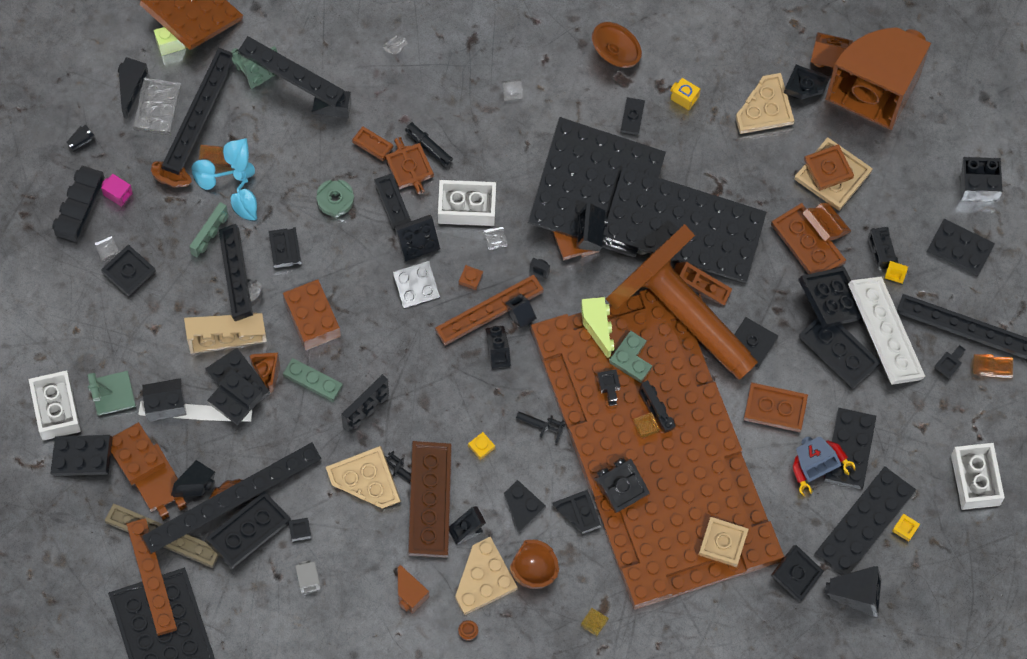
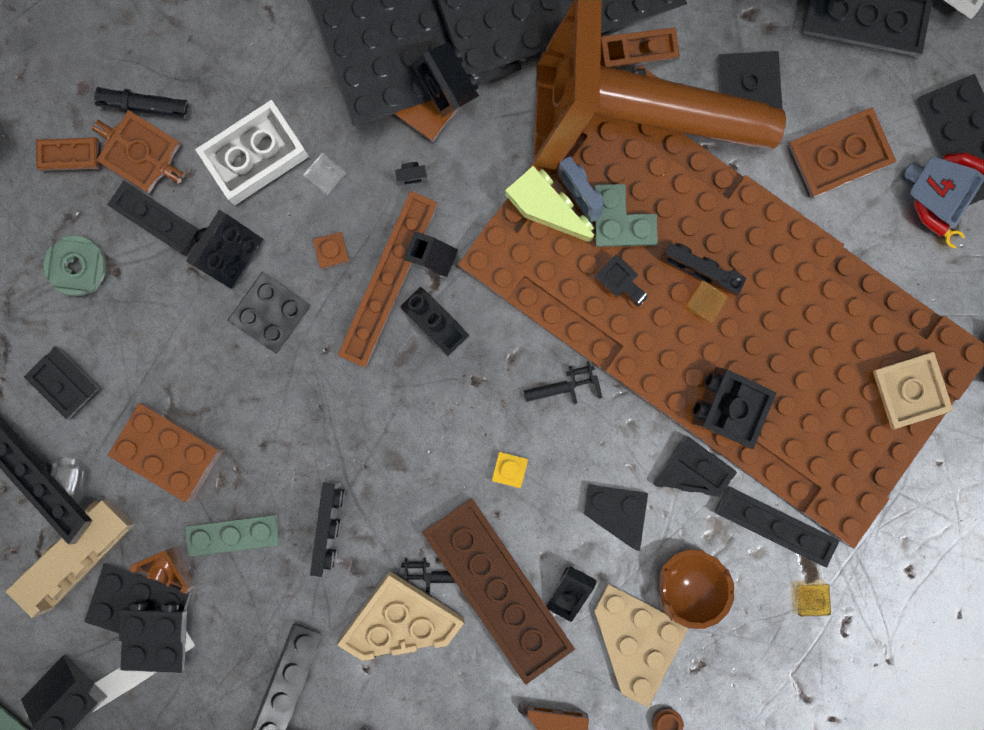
camera: 30 degrees left, 20 degrees up
none -> sand blue plate [558,156,604,223]
none -> black plate [715,486,840,568]

